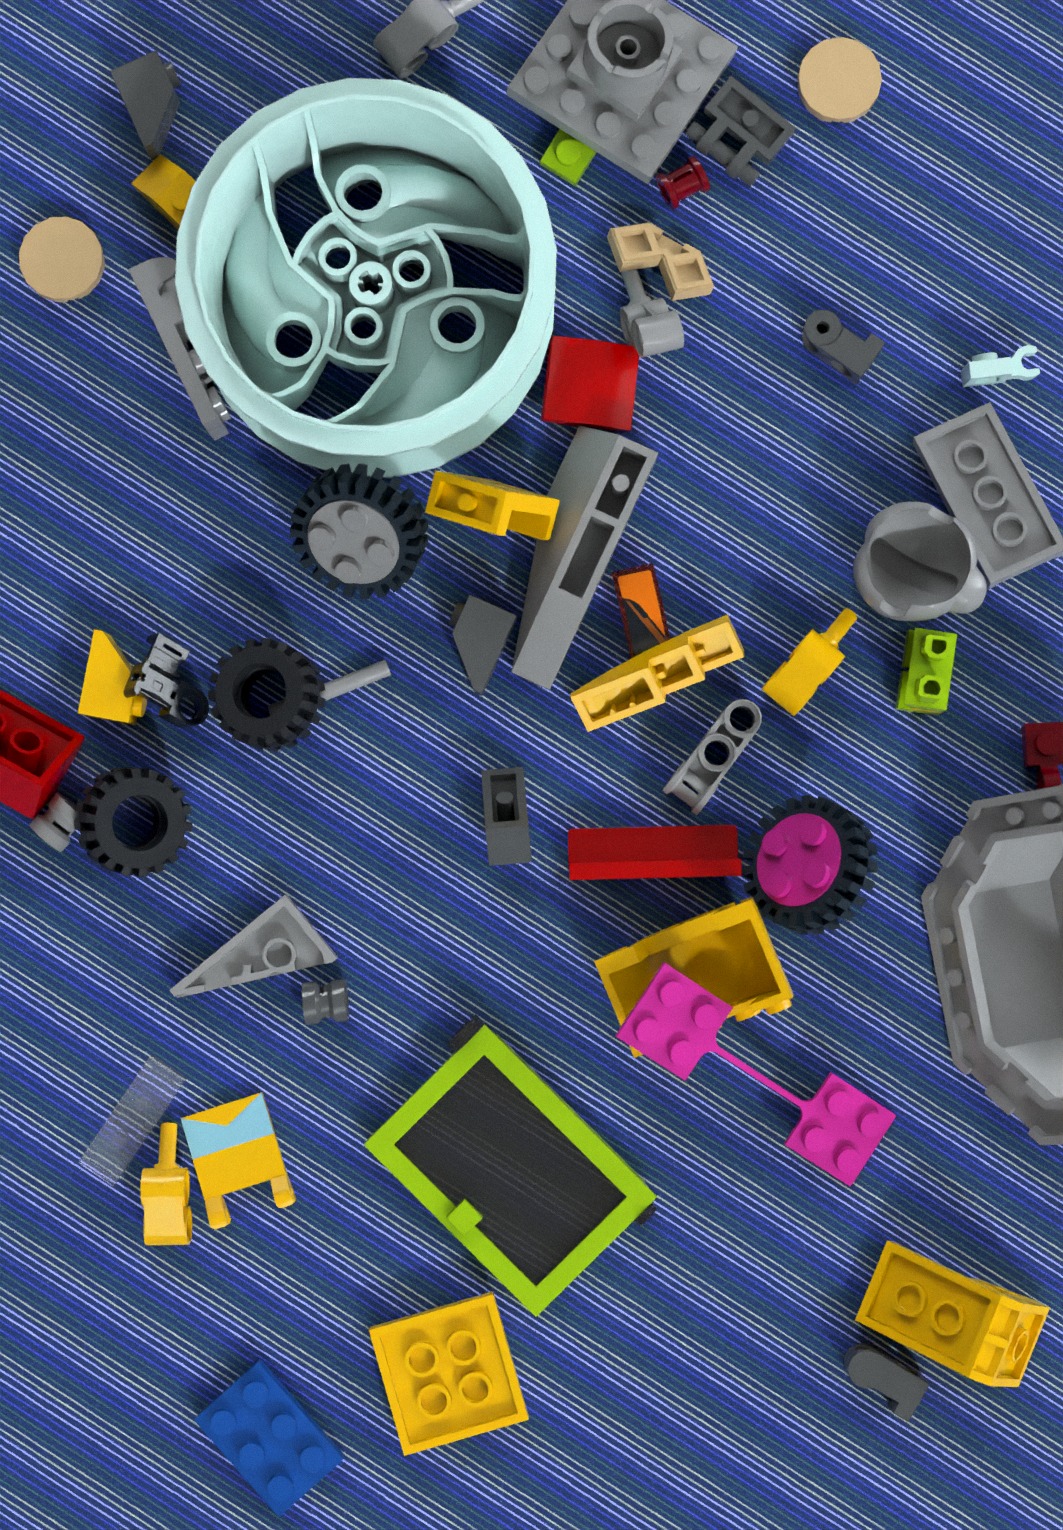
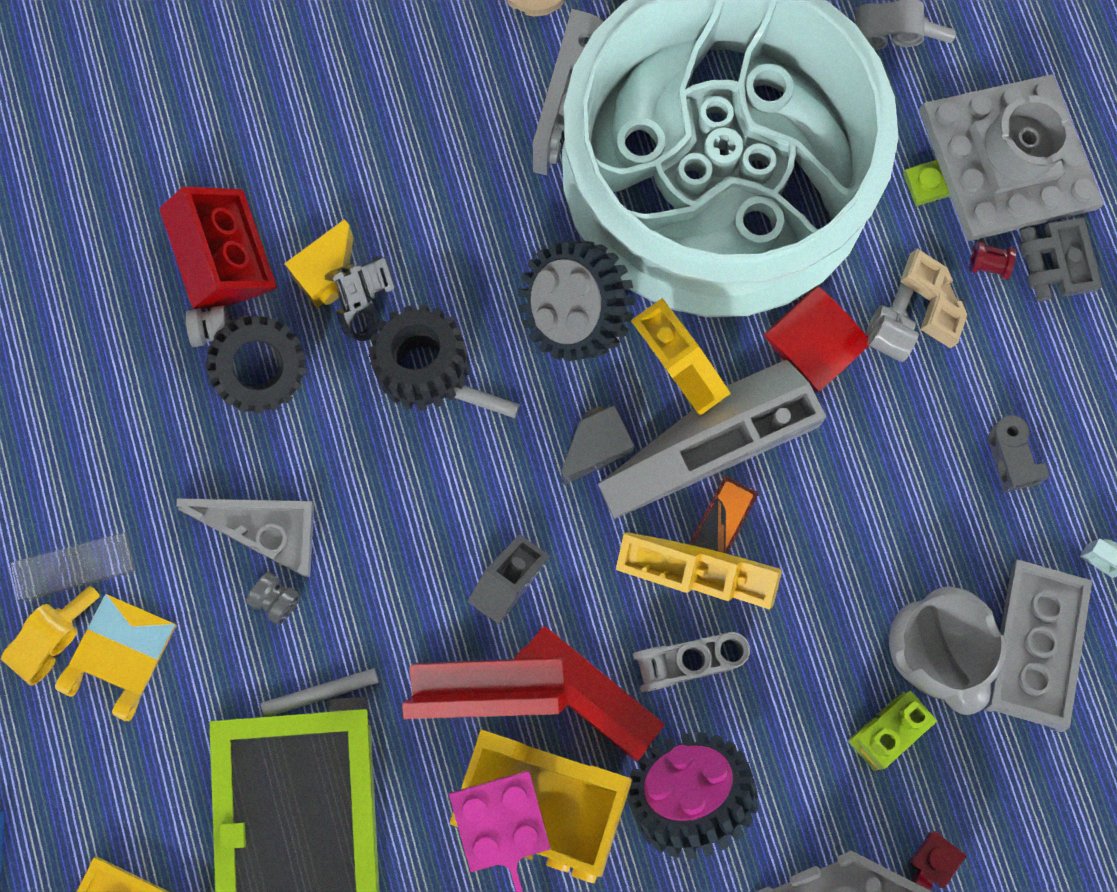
camera: 40 degrees right, 10 degrees down
yellow beam [761,609,857,716] -> none
none -> light grey bar [261,668,379,717]
none -> panel [402,657,568,719]

